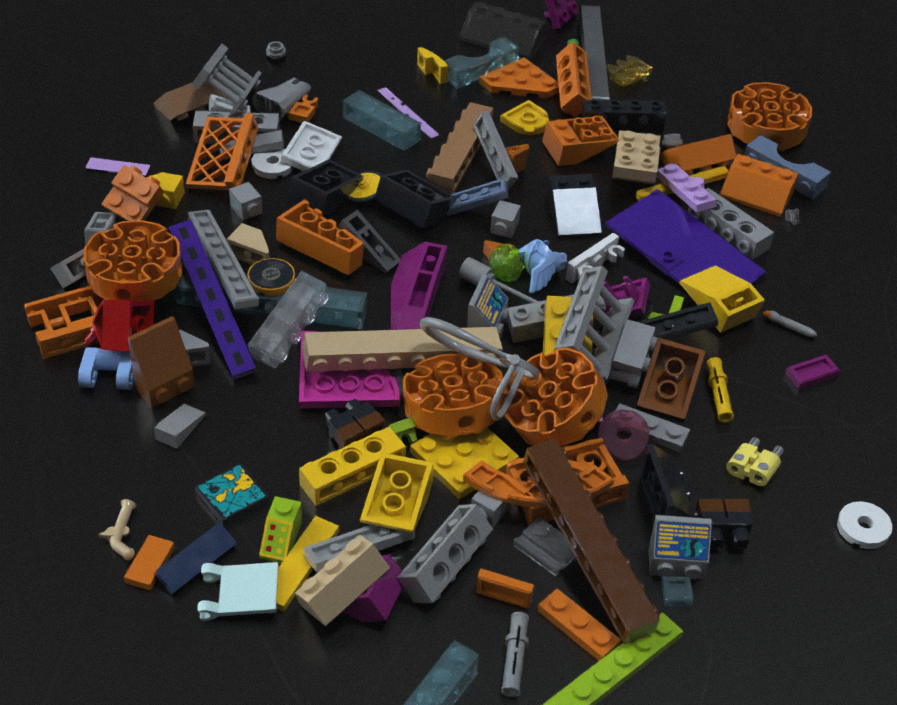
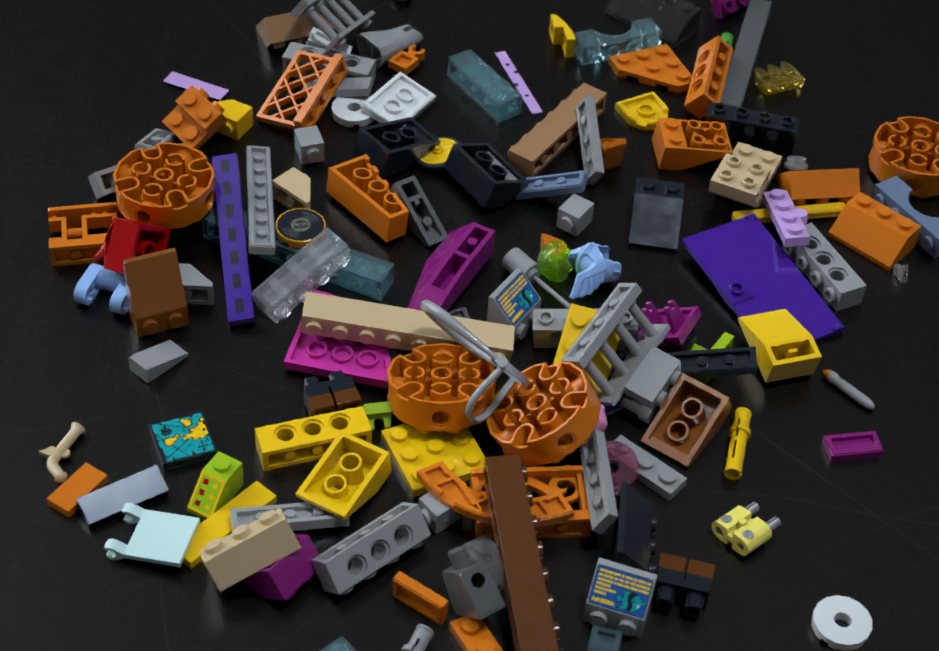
camera: 15 degrees right, 0 degrees up
white plate [566,233,625,283] -> none
none -> dark grey torso [442,546,506,620]
none -> light grey plate [579,429,618,534]

